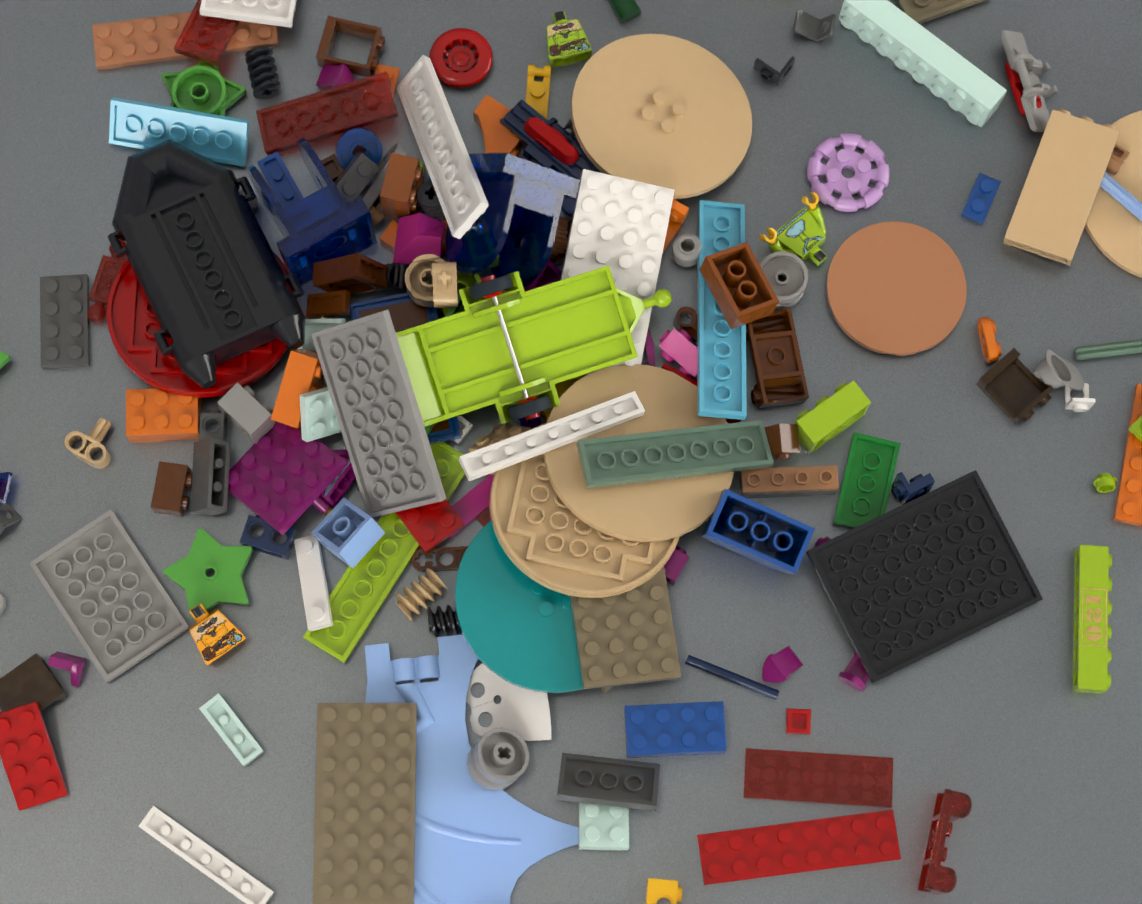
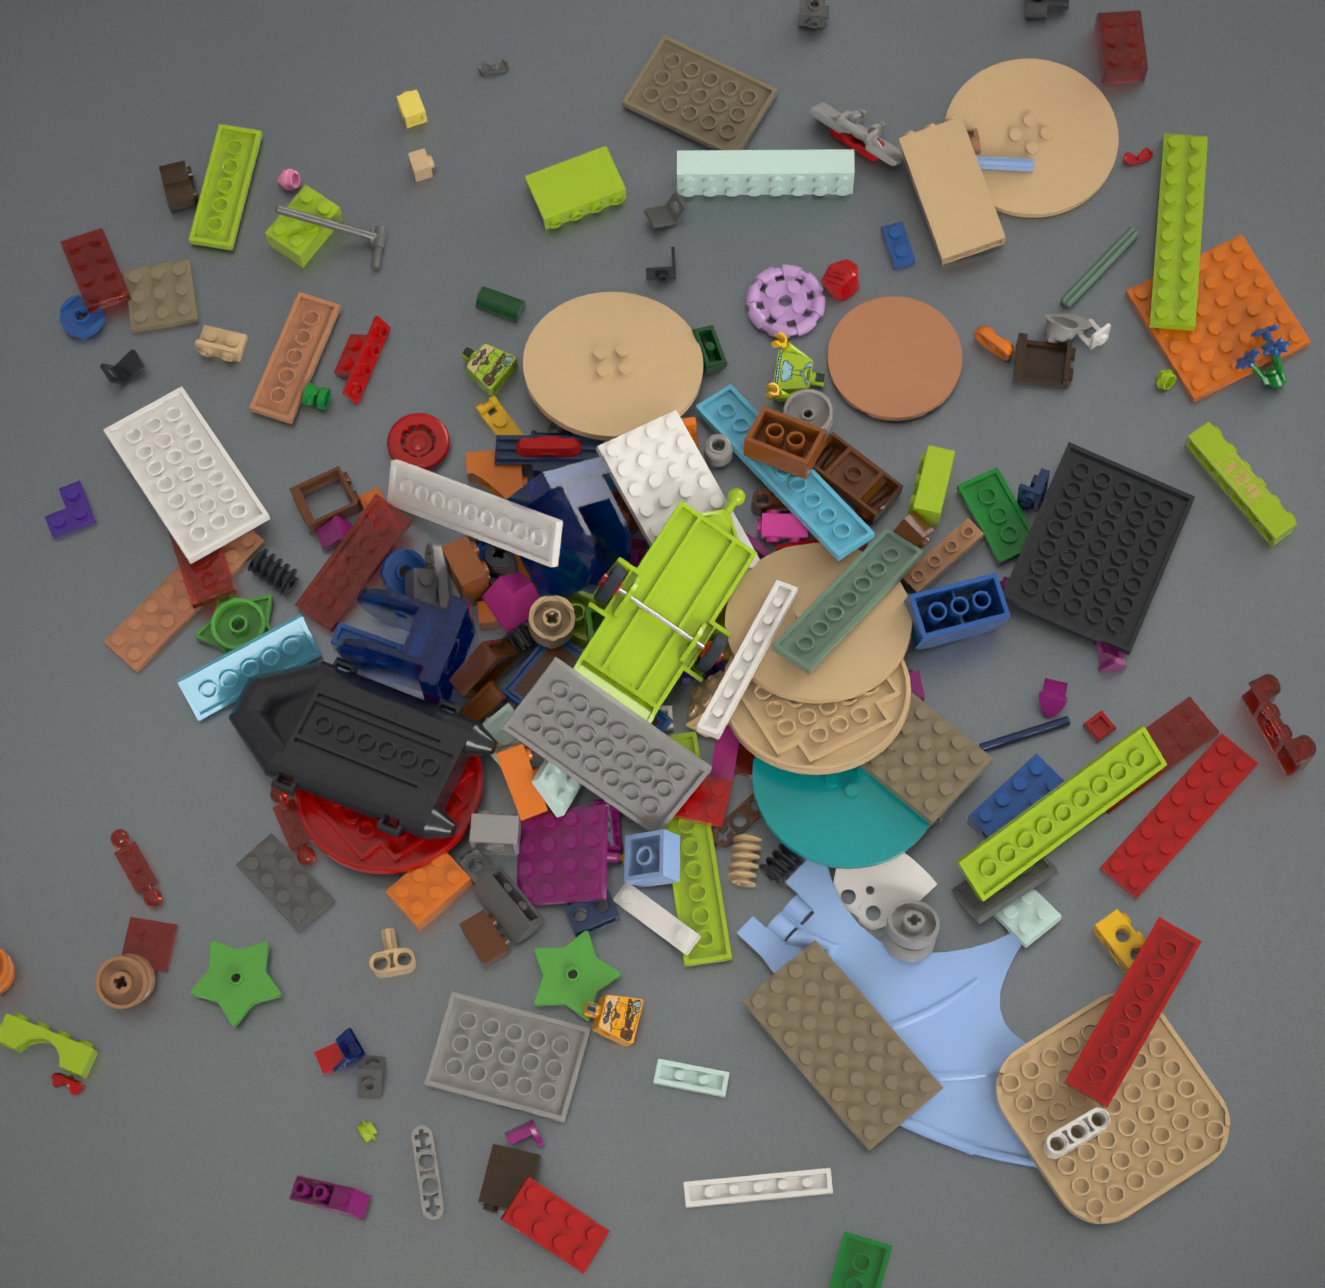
camera: 35 degrees left, 5 degrees down
tan beam [432,262,458,308] -> none
none -> dark green brick [692,325,728,374]
none -> red hair [821,259,860,301]
none -> lime plate [955,725,1167,902]

